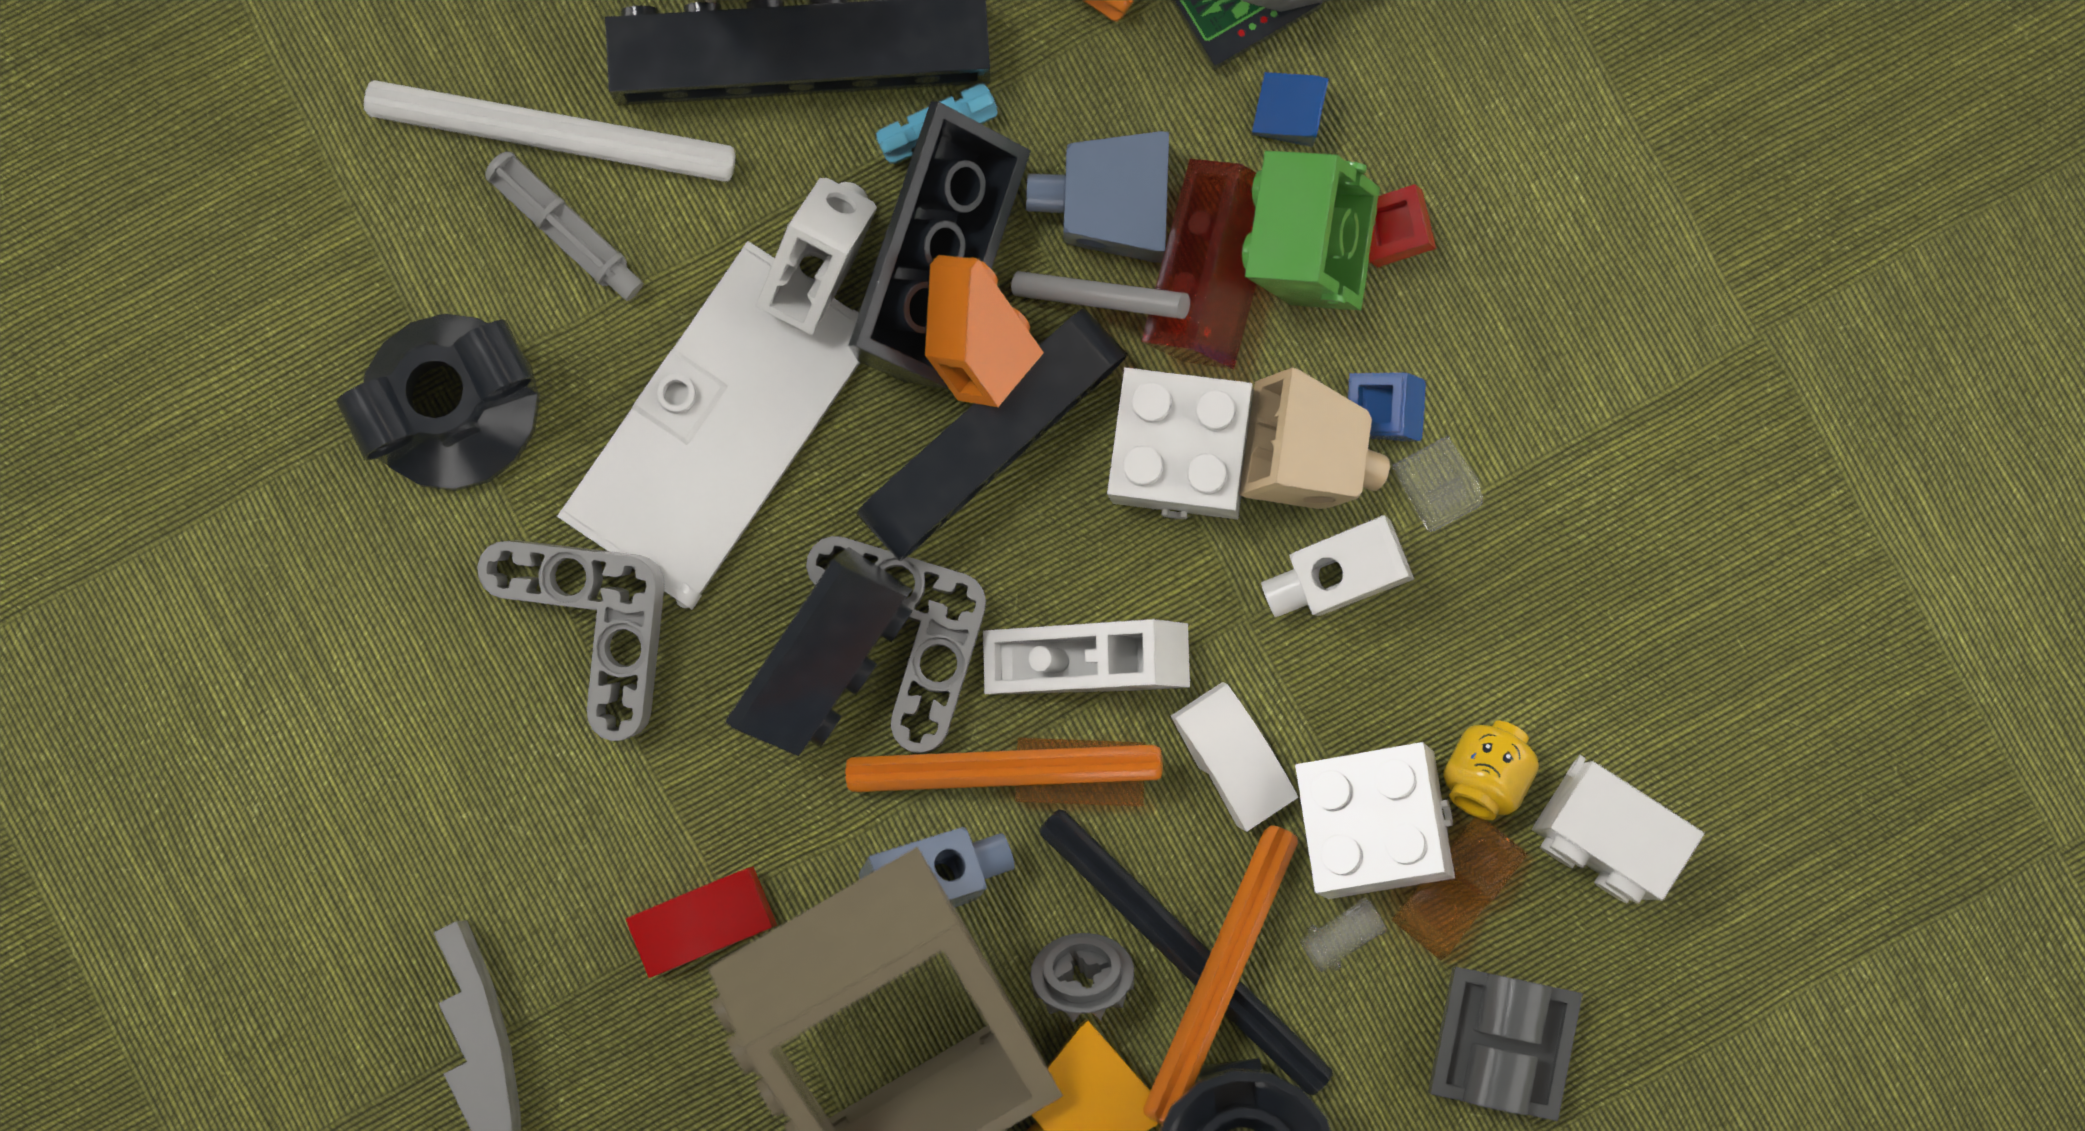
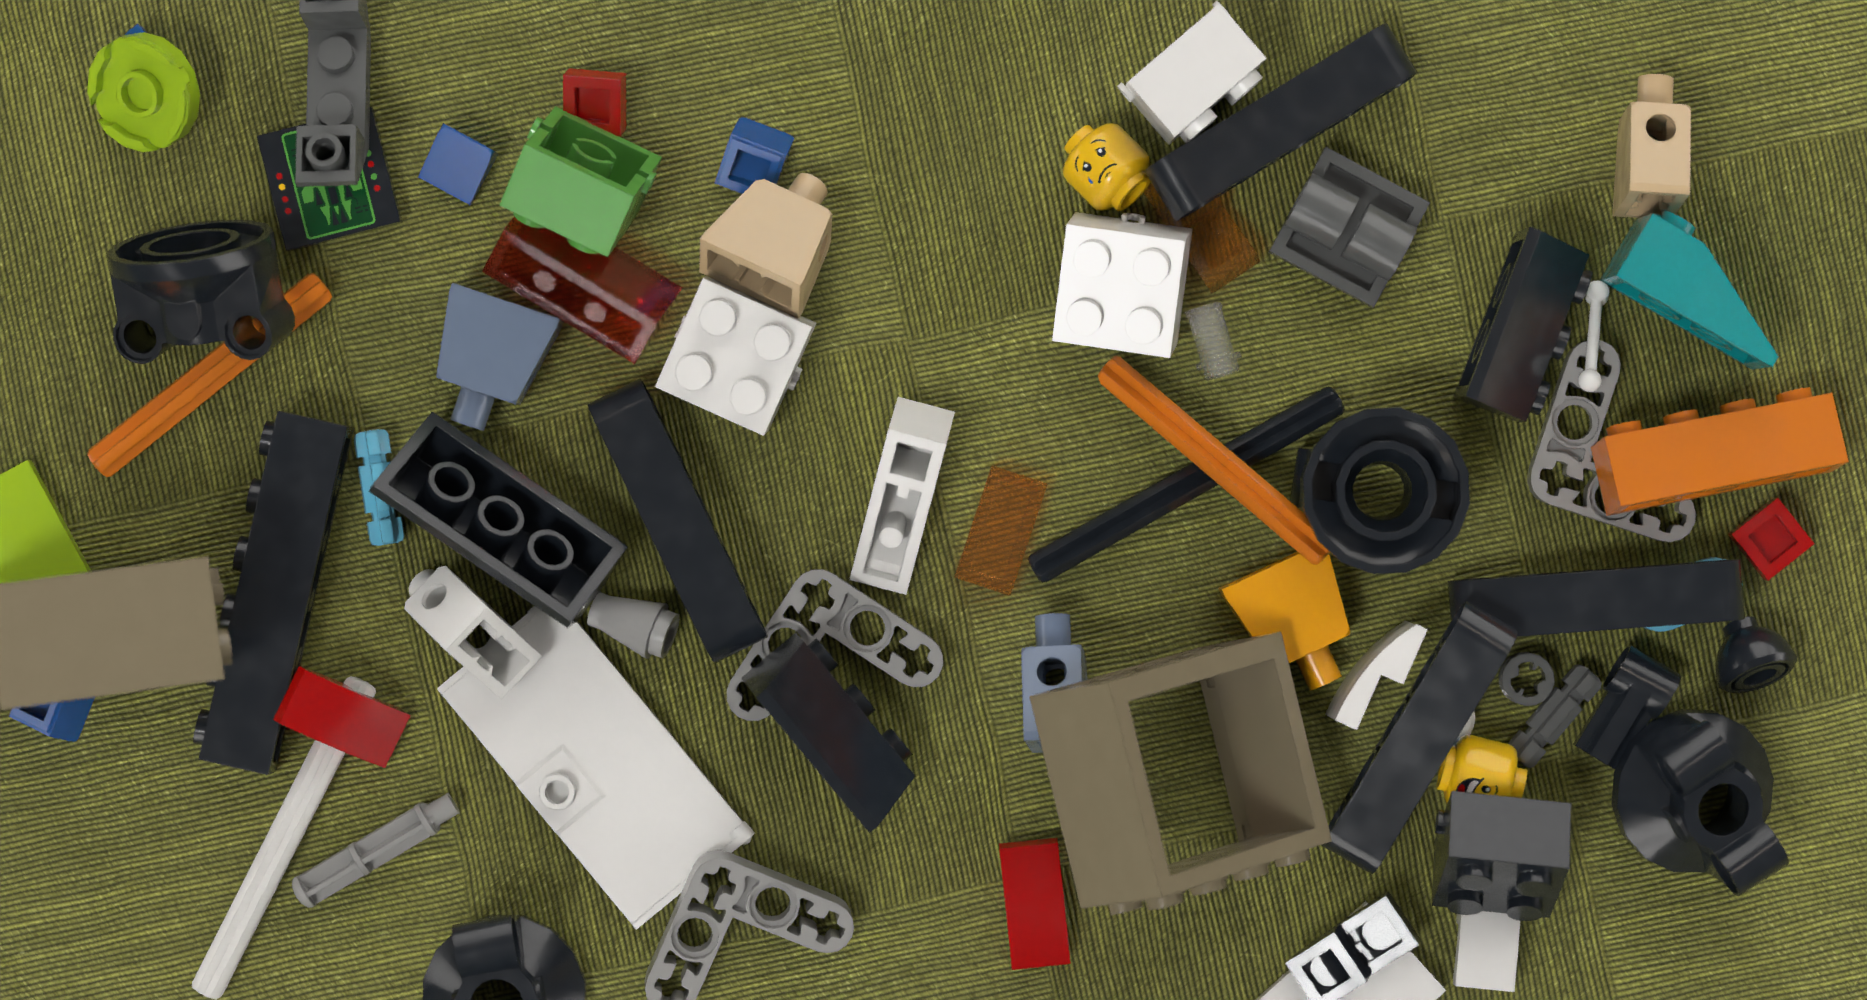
camera: 75 degrees left, 5 degrees up
orange axle [845,745,1163,792] -> none
orange slope [925,255,1044,407] -> none
light grey bar [1011,271,1190,319] -> none
dark grey gear [1031,933,1134,1023] -> none
white slope [1171,682,1298,832] -> none
white torso [1261,515,1414,618] -> none
clear slope [1393,436,1483,532] -> none
none -> red slope [273,666,411,768]
none -> light grey cone [587,592,680,659]
none -> black beam [1144,23,1418,222]

